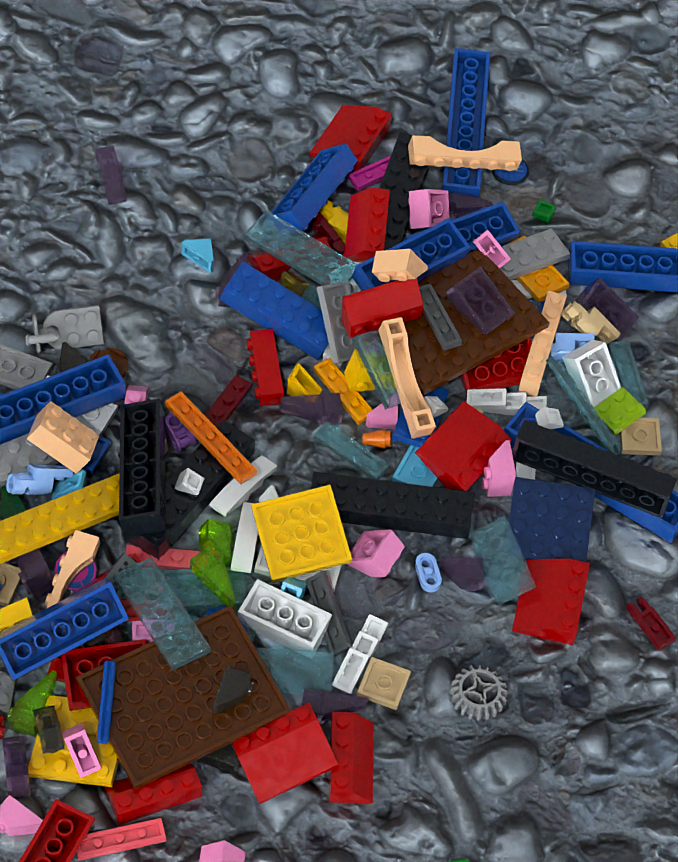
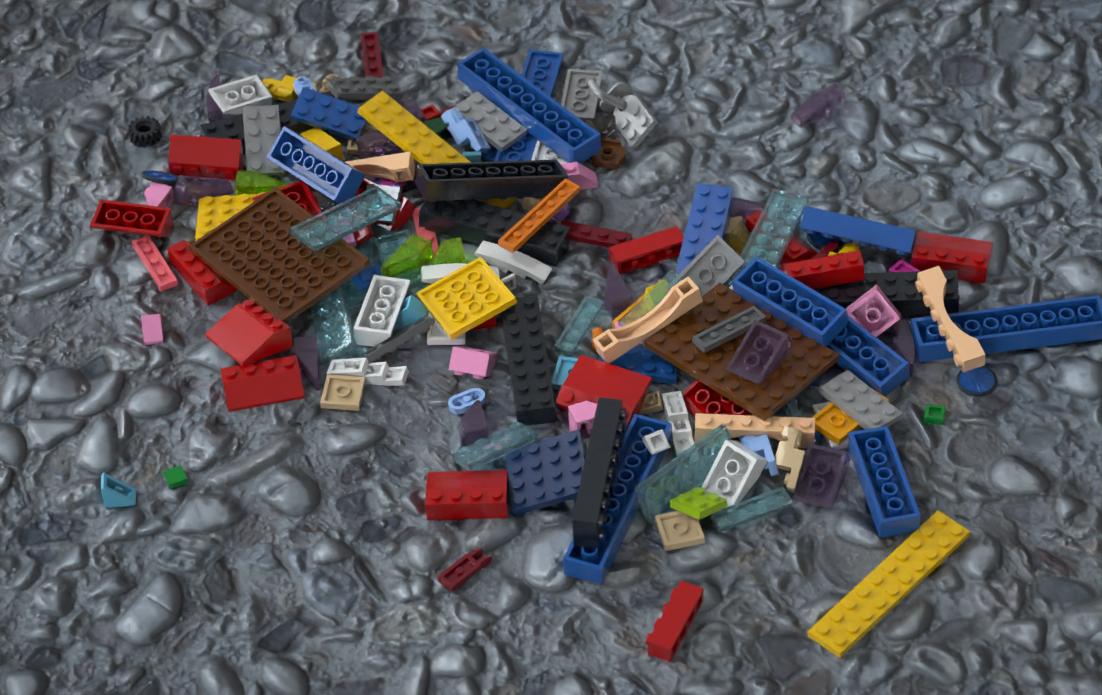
camera: 85 degrees right, 10 degrees down
light nougat brick [27,401,99,474] -> none
clear smoke slope [33,705,65,754] -> none
bright pink slope [62,723,101,778] -> none
blue axle [97,661,116,744] -> none
white slope [175,468,204,495] -> none
medium azure slope [181,238,214,273] -> none
clear smoke slope [212,666,254,715] -> none
yellow slope [287,363,323,404] -> none
red slope [341,278,423,338] -> none
light nougat slope [372,249,428,282] -> none
white slope [424,396,449,418] -> none
light grey gear [450,665,508,721] -> none
bright pink slope [473,229,511,269] -> none

